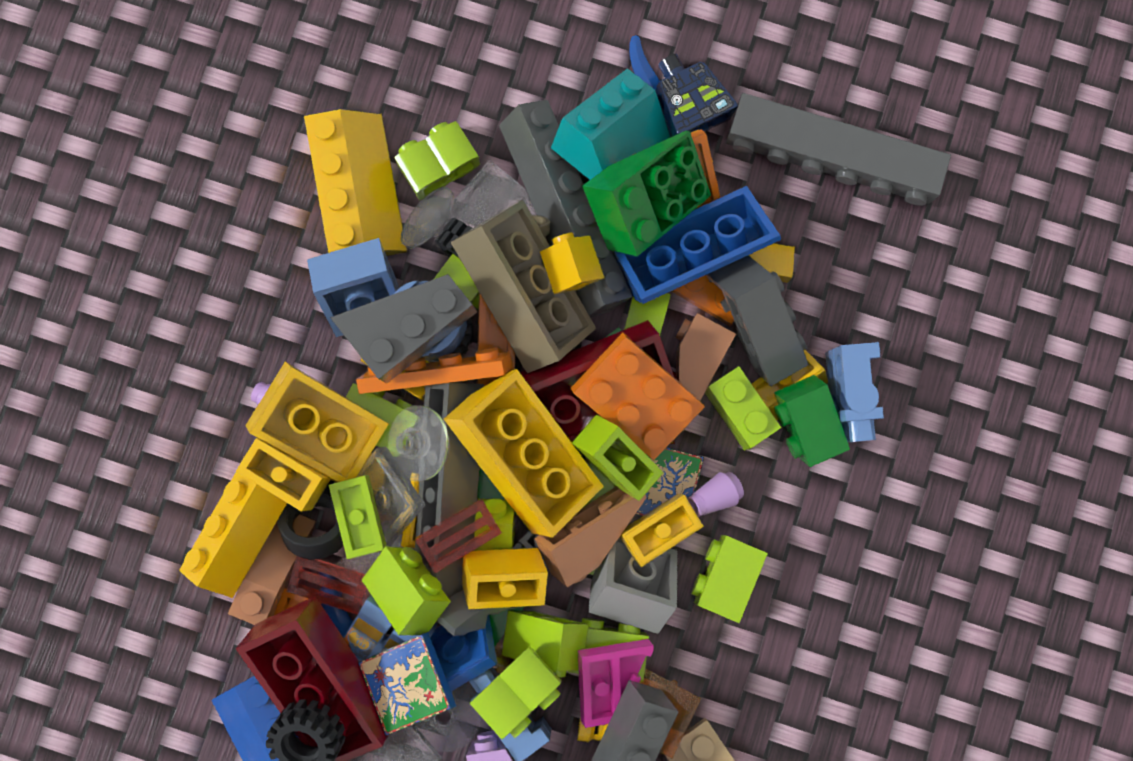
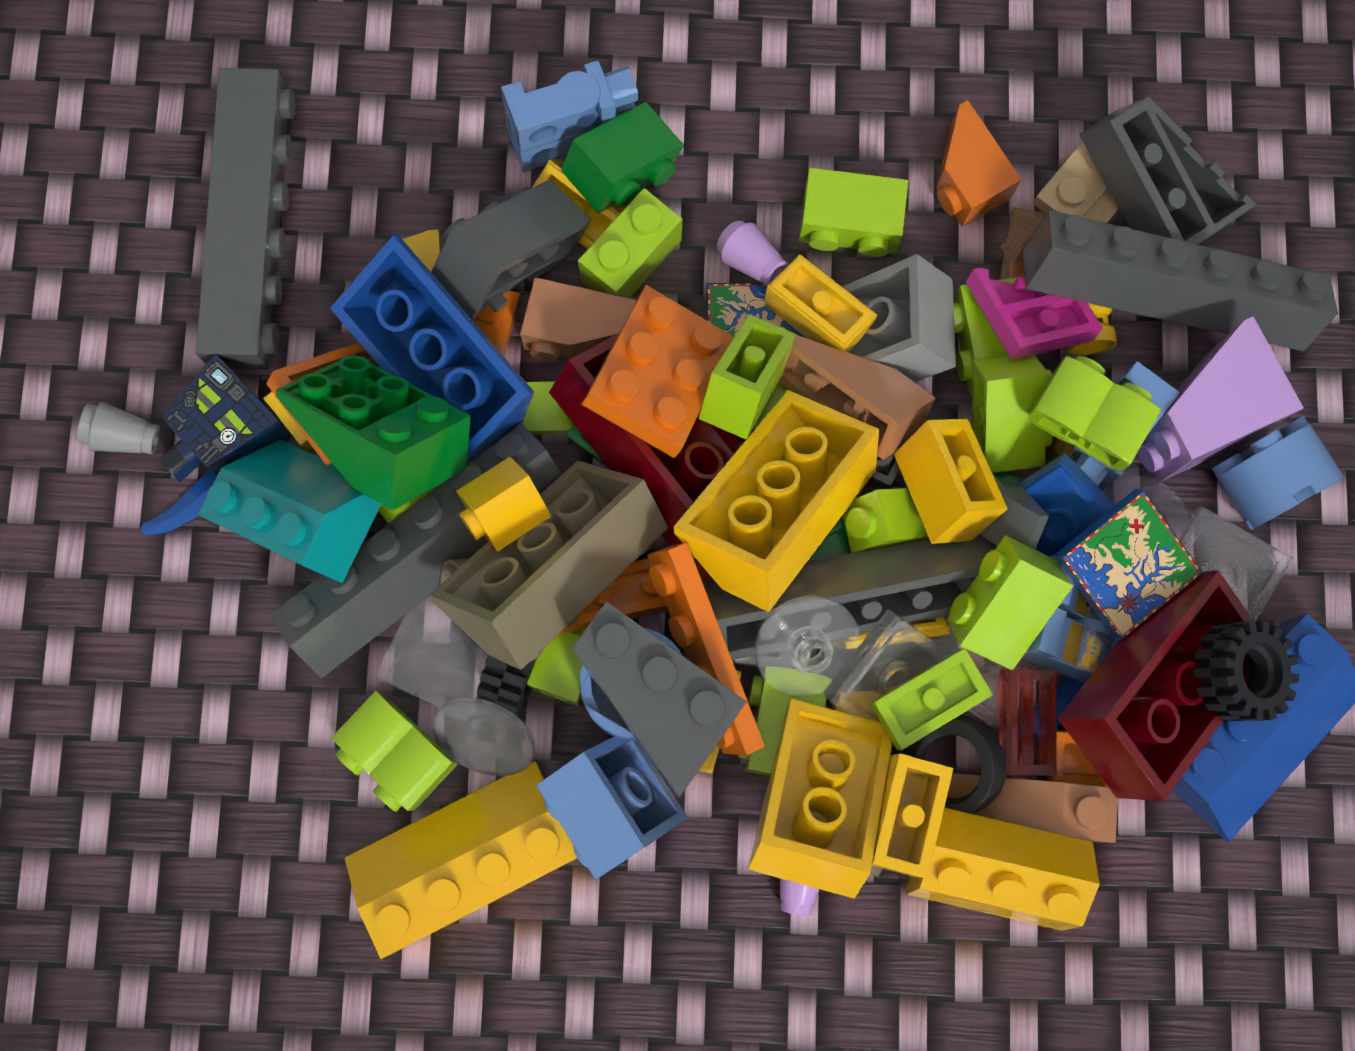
camera: 110 degrees left, 5 degrees down
clear red tile [414,499,502,573] -> none
none -> light grey cone [77,401,160,455]
none -> orange slope [936,100,1022,227]

